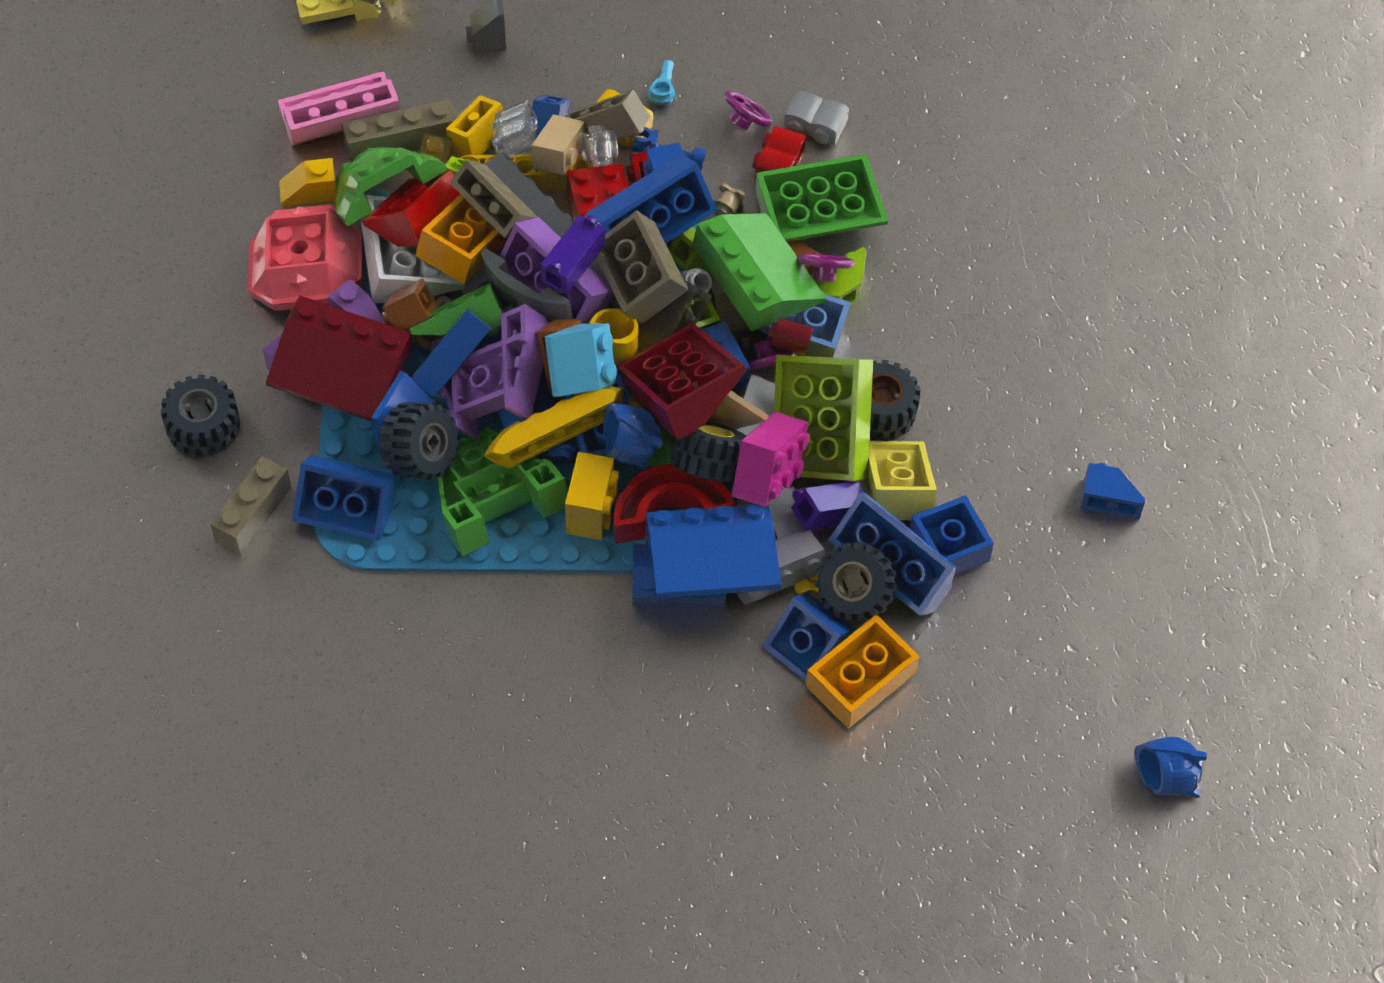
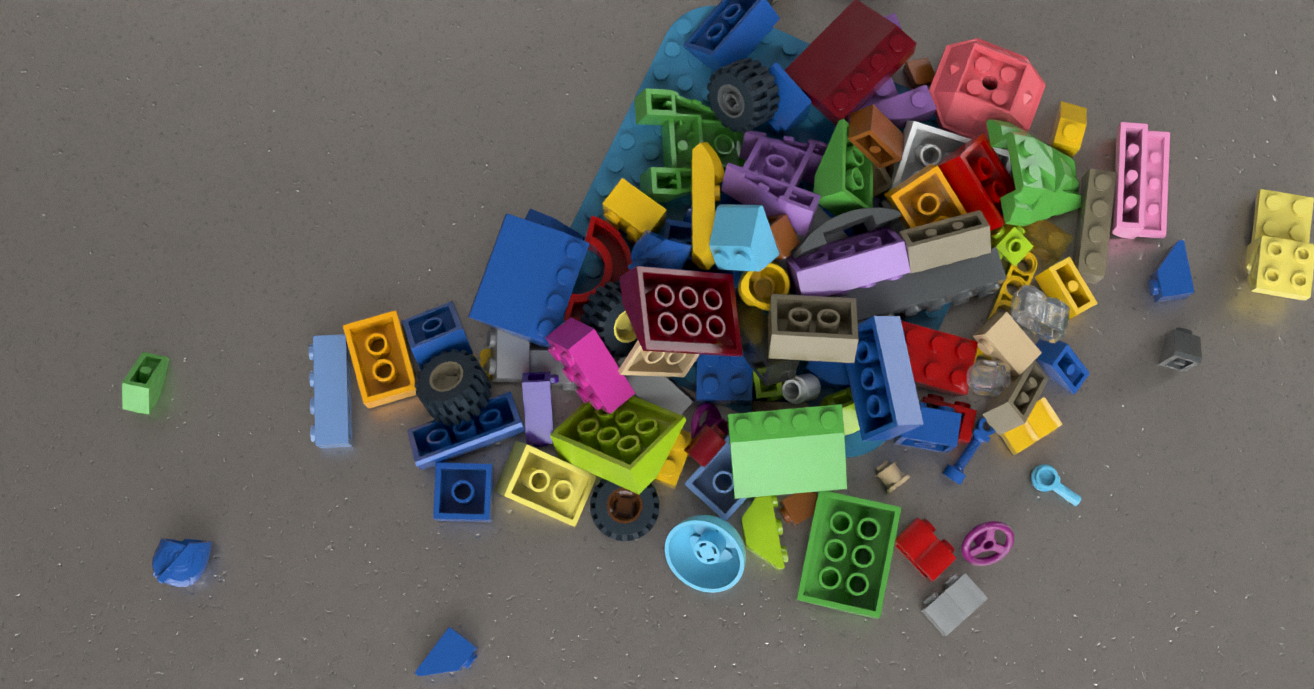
camera: 115 degrees right, 20 degrees up
blue tile [411,308,491,397] -> none
dark purple brick [541,215,605,295] -> none
magenta piece [797,254,855,281] -> none
none -> bright green slope [122,352,169,415]
none -> medium blue brick [309,334,353,448]
none -> medium azure piece [665,515,746,593]
none -> blue slope [1148,240,1195,302]

